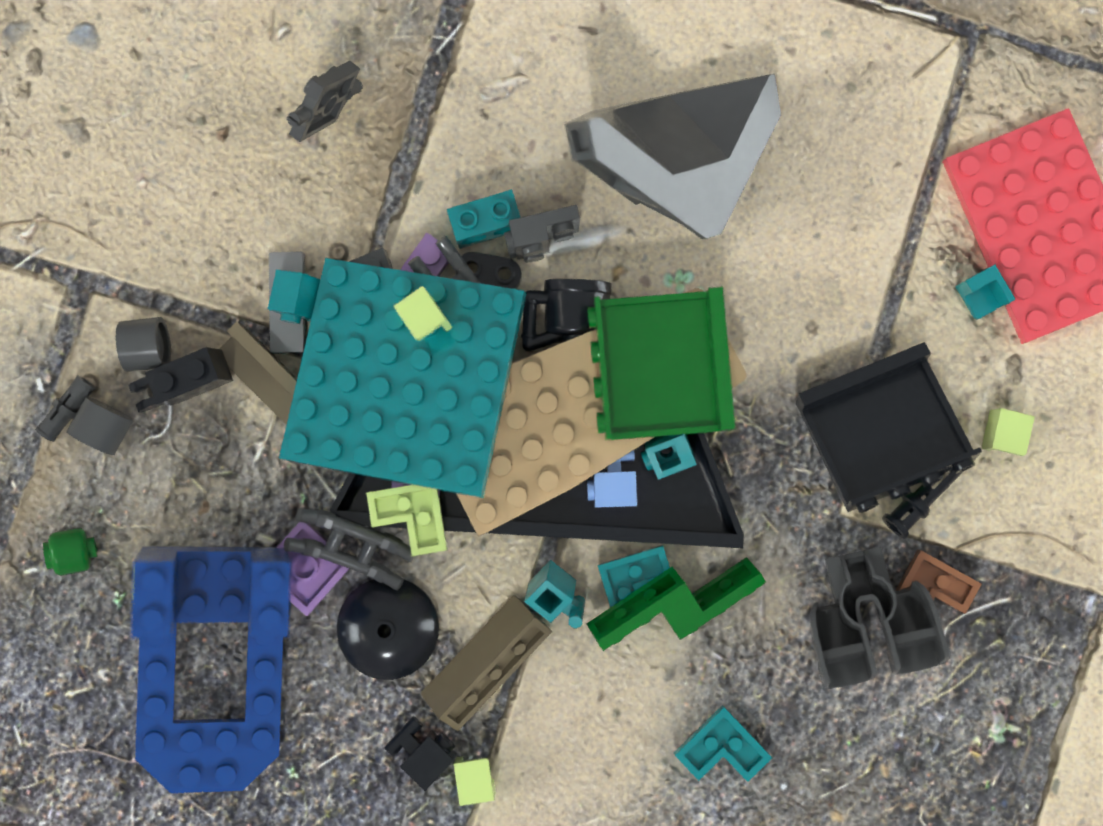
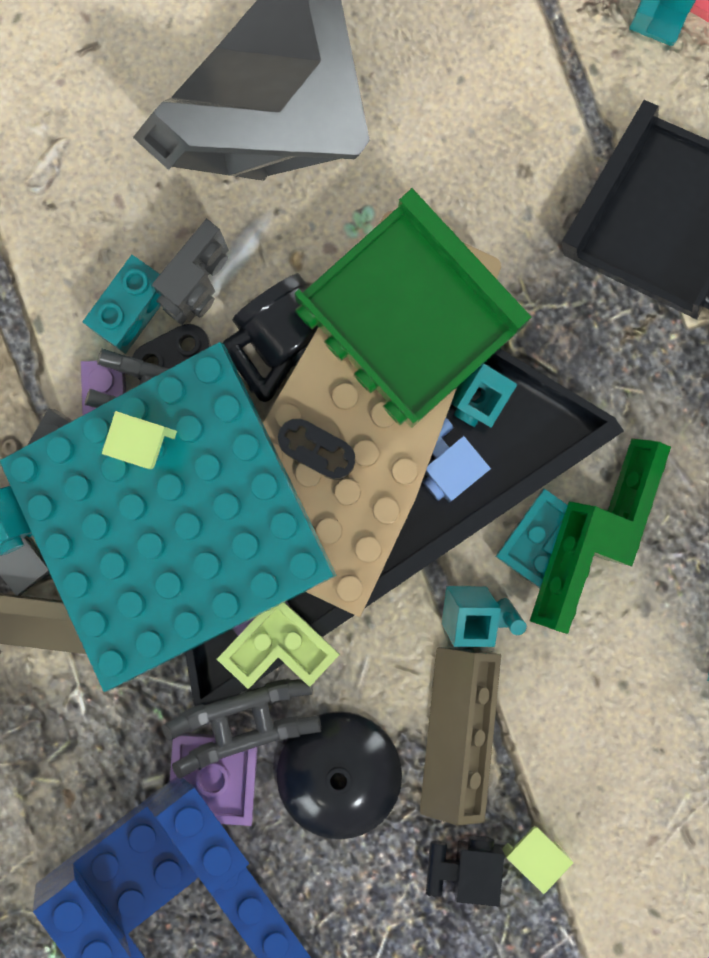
camera: 35 degrees left, 0 degrees up
none -> black beam [278,418,355,480]

